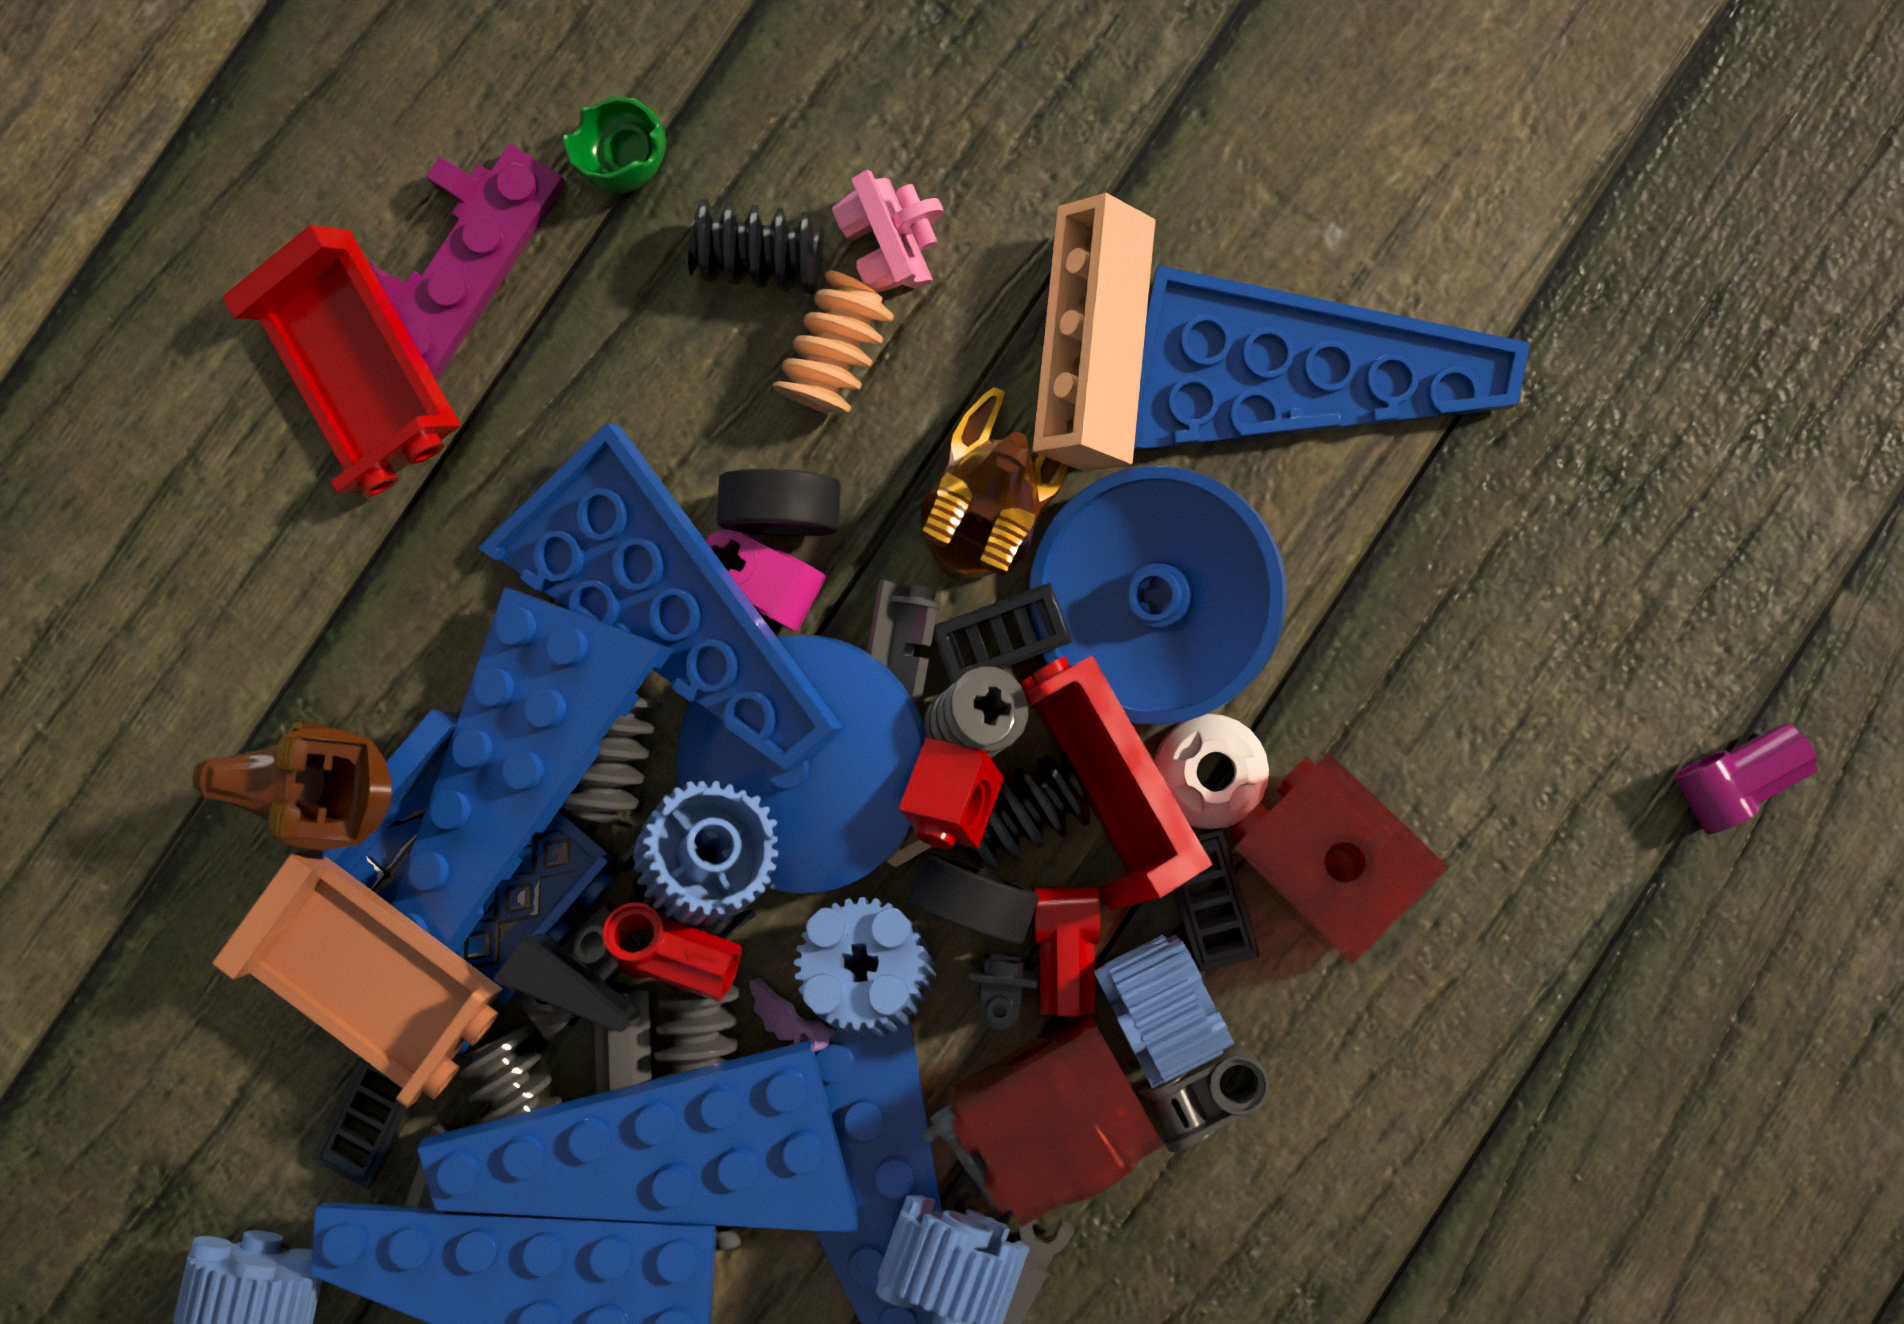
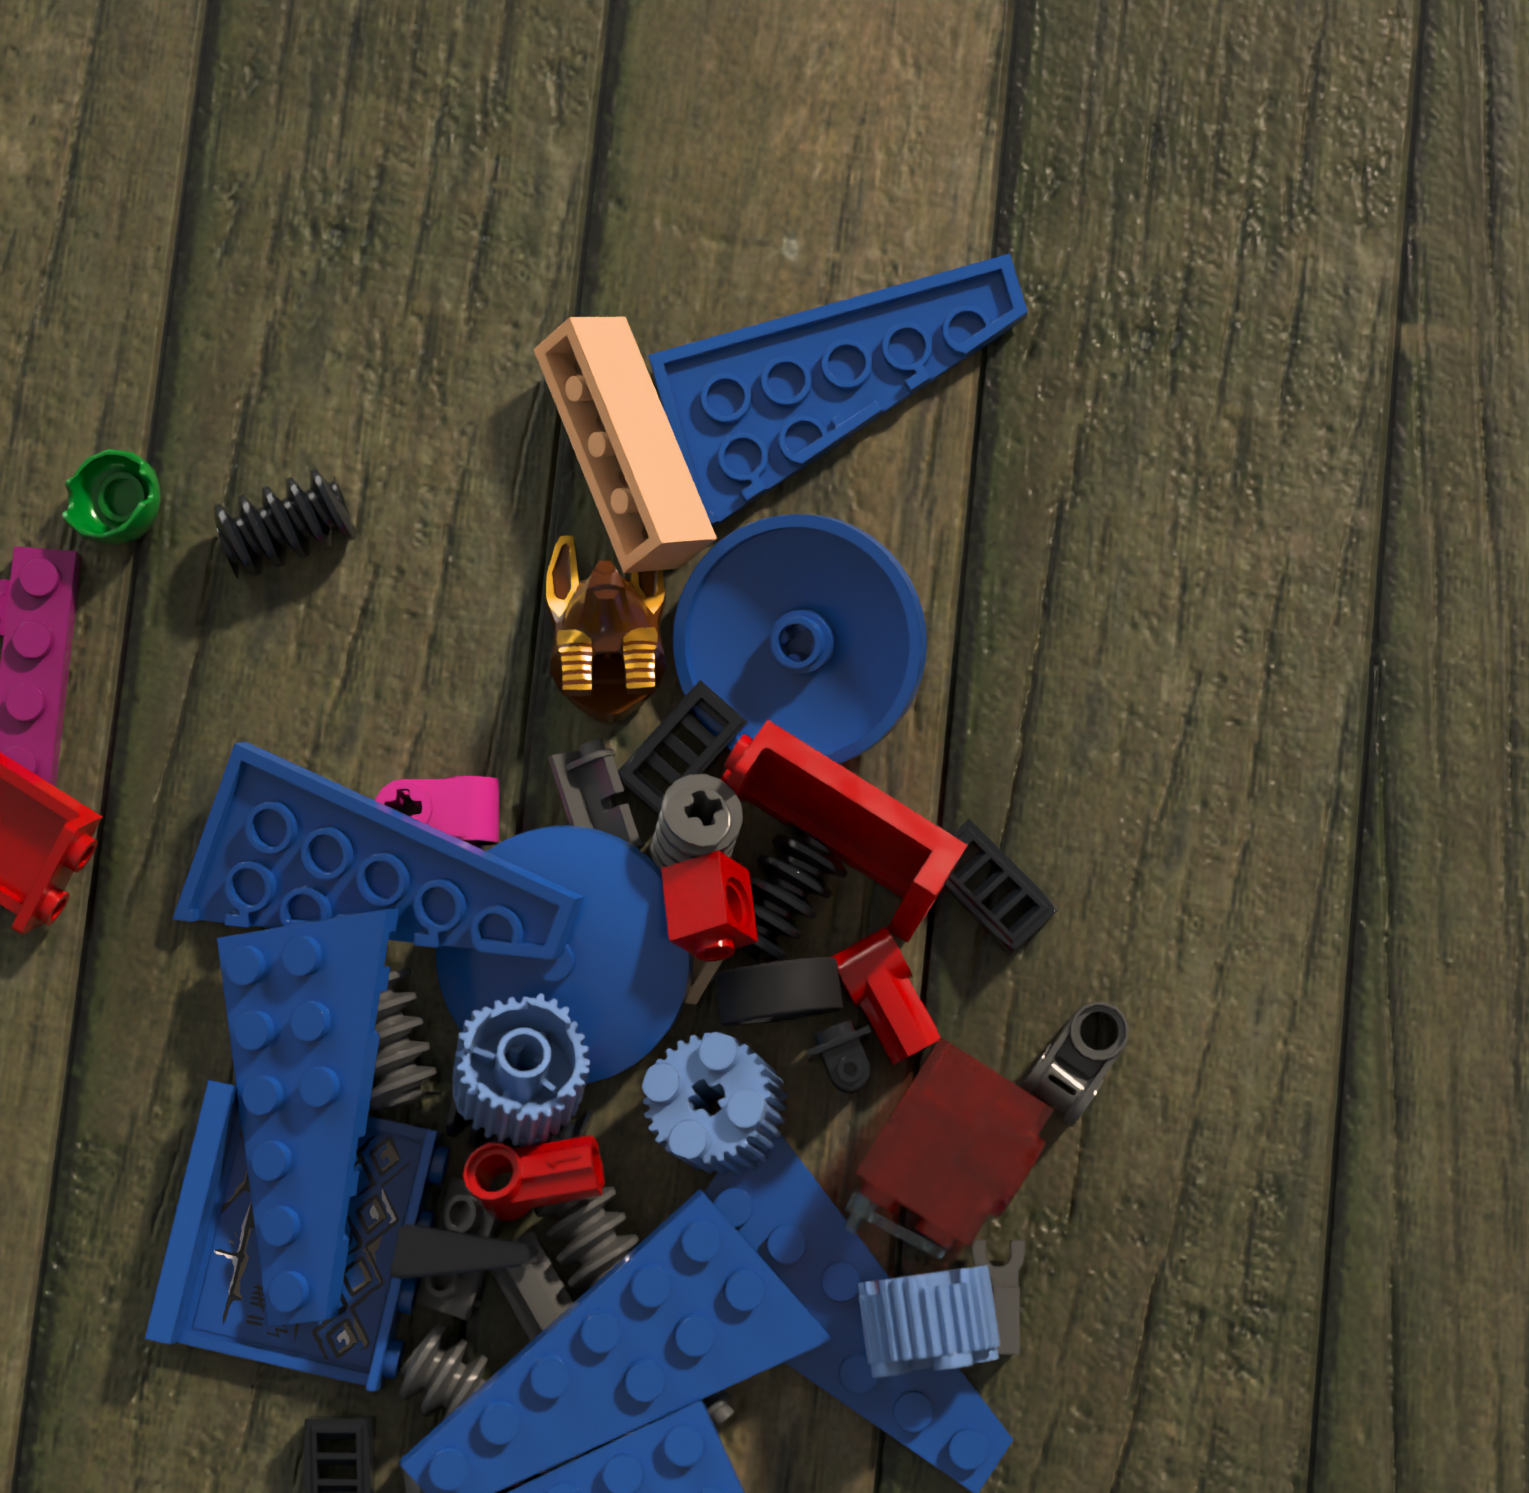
camera: 25 degrees left, 5 degrees down
reddish brown piece [192,722,392,851] -> none
nougat panel [212,850,503,1108] -> none
black tyre [717,468,841,537] -> none
lavender piece [749,977,835,1052] -> none
light nougat piece [773,270,894,414] -> none
bright pink hips [832,170,945,293] -> none
medium blue brick [1094,934,1234,1088] -> none
piece [1153,714,1269,829] -> none
clear red brick [1230,752,1448,965] -> none
magenta piece [1674,723,1818,834] -> none

